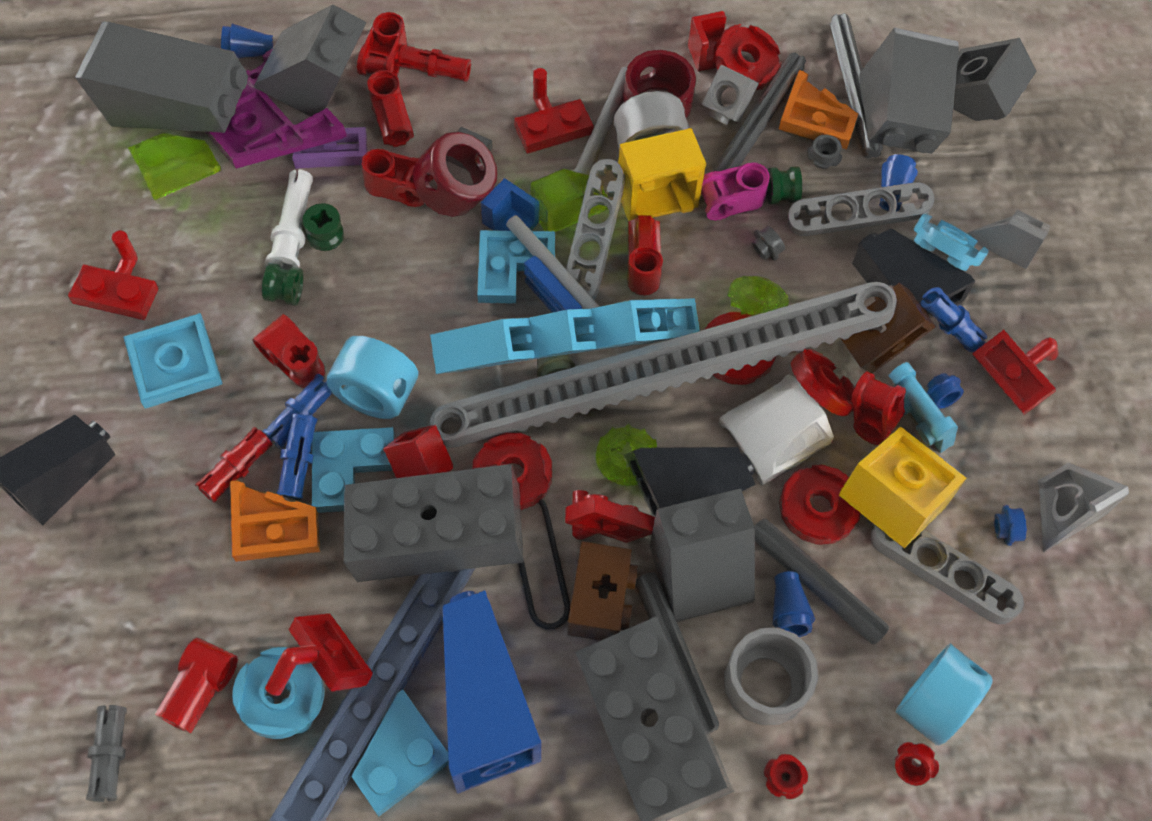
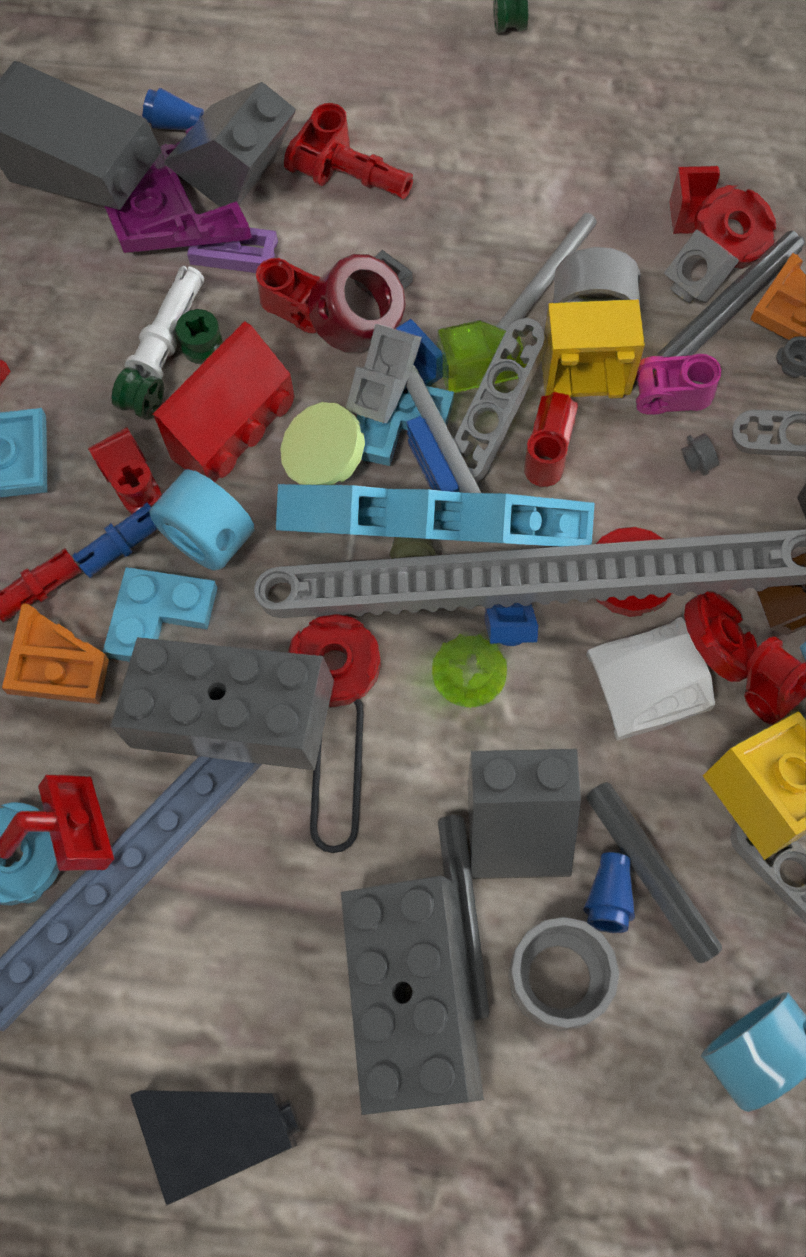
camera: 20 degrees right, 5 degrees up
clear neon green slope [128,133,222,201] -> none
blue pin [276,414,318,499] -> none
medium azure wing [351,689,449,817] -> none
red piece [367,70,414,147] -> none
red panel [383,424,453,478] -> none
blue slope [443,591,541,794] -> none
red plate [514,68,594,154] -> none
red plate [565,490,655,543] -> none
reddish brown brick [567,541,638,641] -> none
dark red piece [623,49,696,119] -> none
black slope [624,447,756,517] -> none
clear neon green gear [727,276,789,316] -> none
red plate [764,754,808,799] -> none
dark green wheel [767,166,802,205] -> none
red tile [779,464,861,545] -> none
red plate [895,742,939,786] -> none
none -> red slope [153,321,295,482]
none -> yellowish green tile [280,402,365,485]
none -> light grey slope [346,324,422,423]
none -> blue plate [484,603,538,646]

